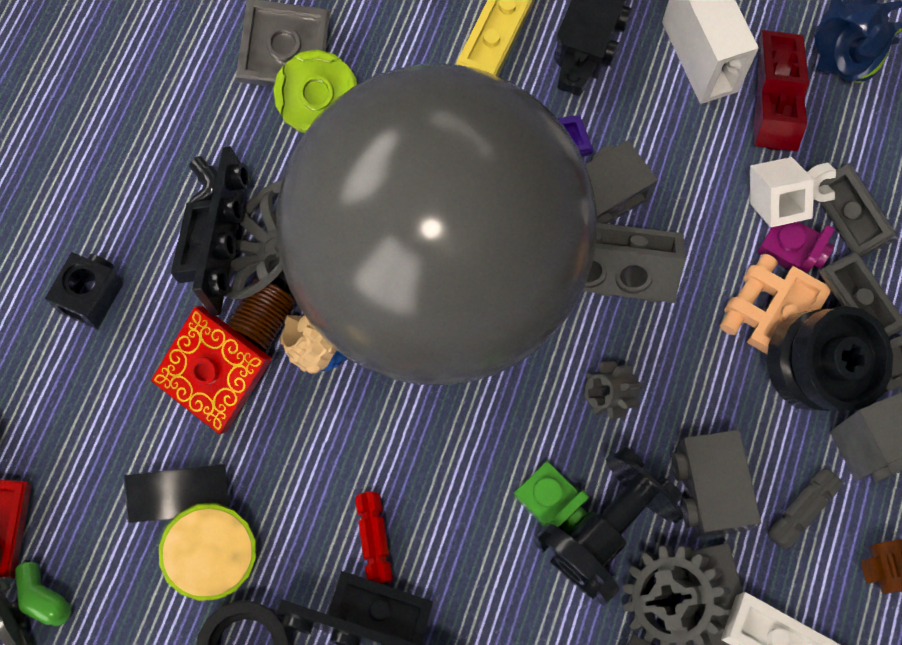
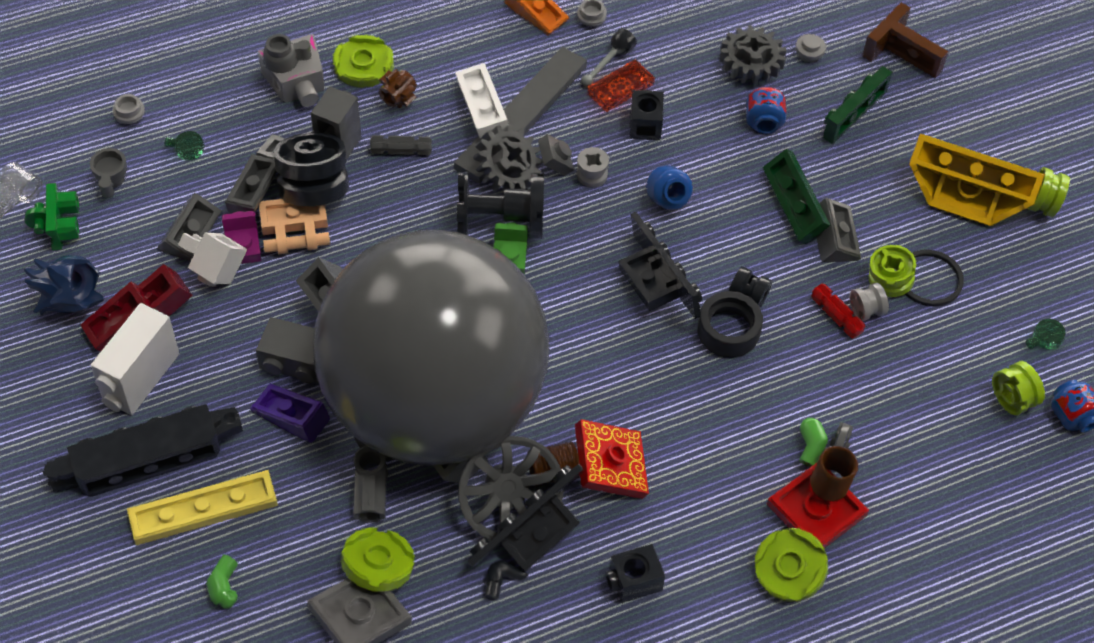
camera: 135 degrees left, 15 degrees down
black slope [124,464,229,523] -> none
pearl gold tile [159,503,256,601] -> none
tan piece [280,315,347,374] -> none
red axle [355,492,393,585] -> none
dark grey brick [672,429,761,539] -> none

